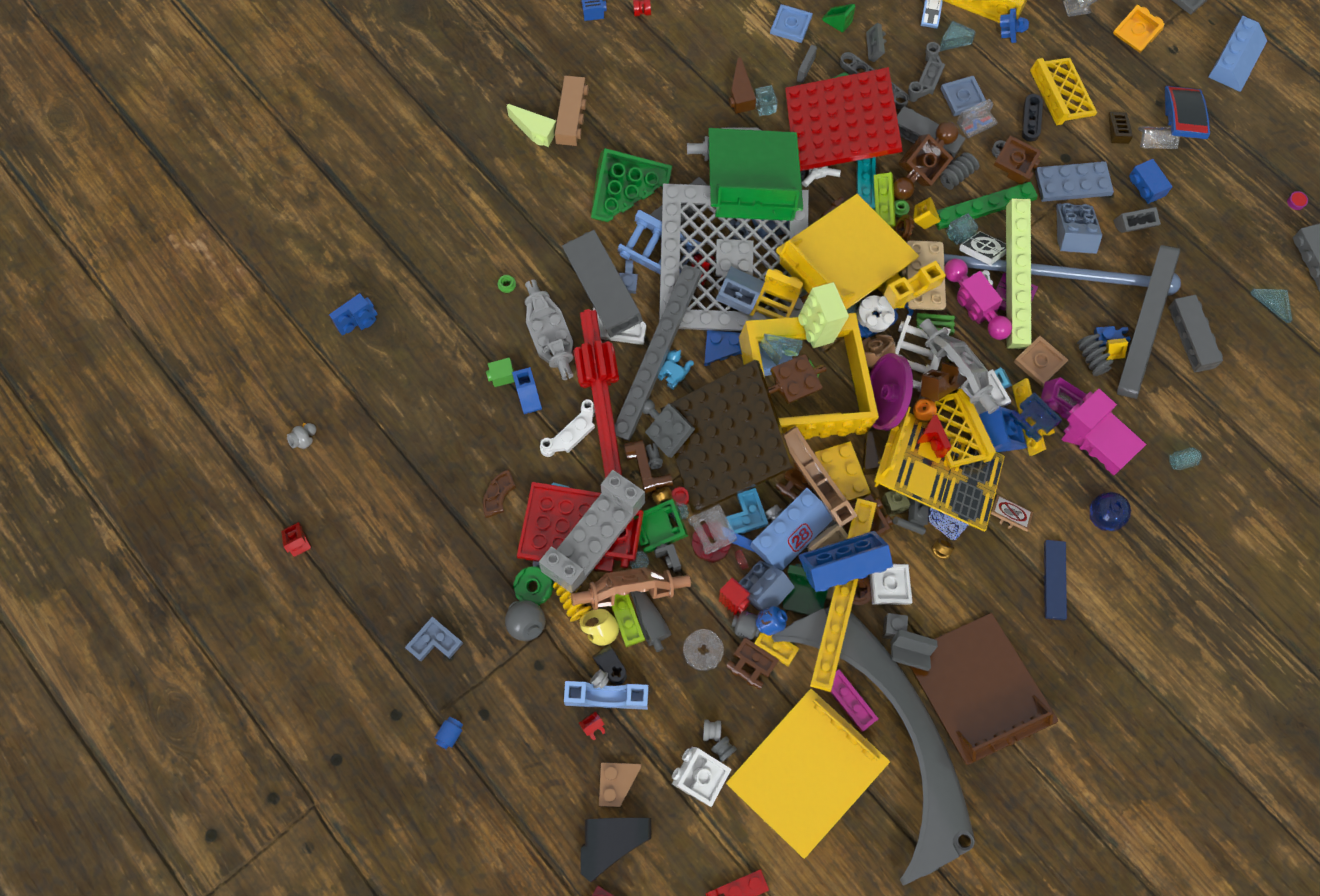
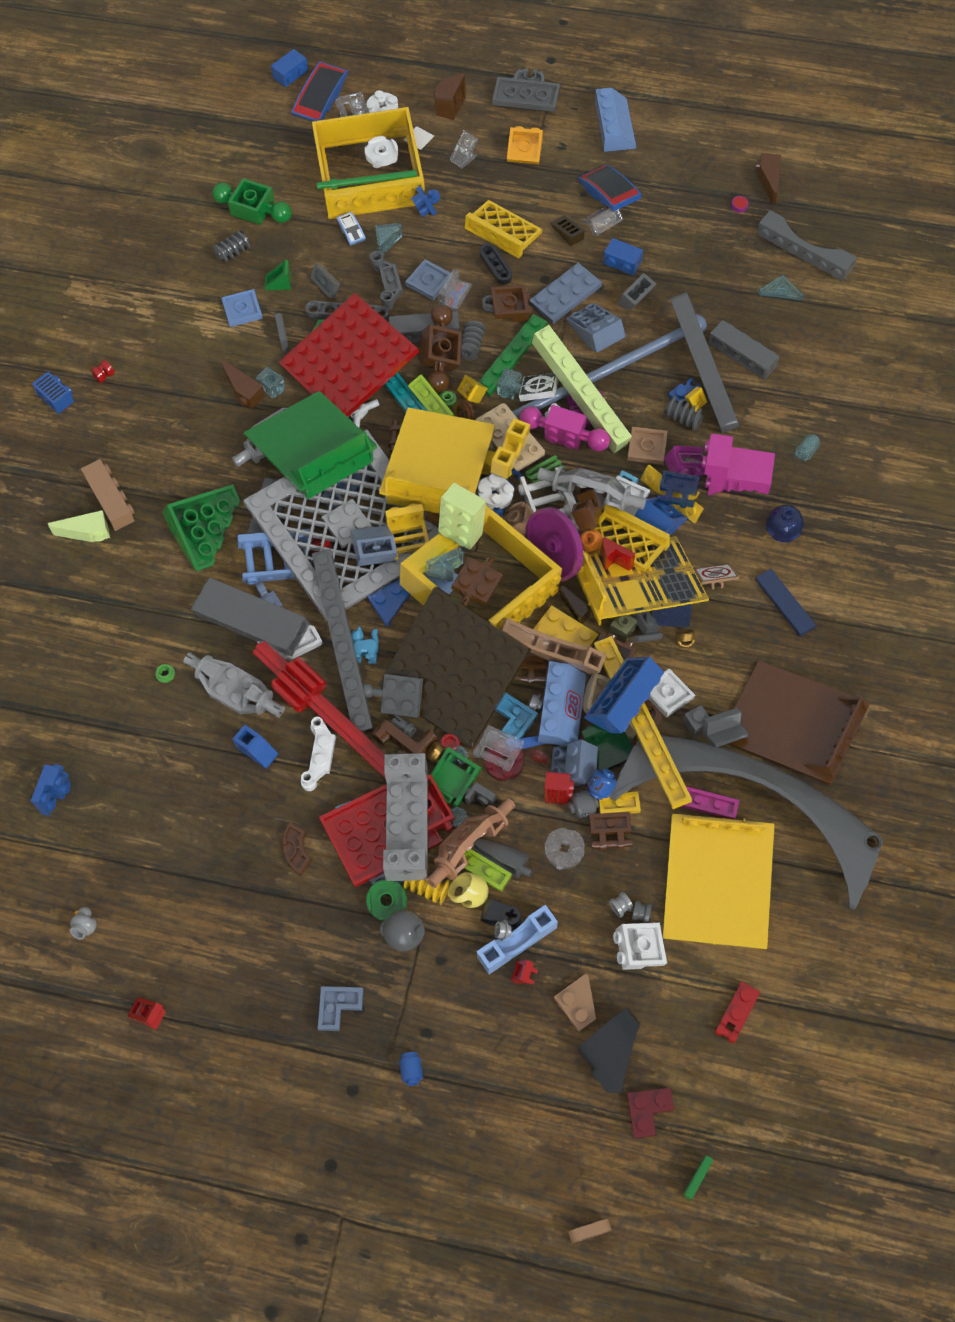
camera: 35 degrees left, 5 degrees down
bright green brick [486,358,515,387] -> none

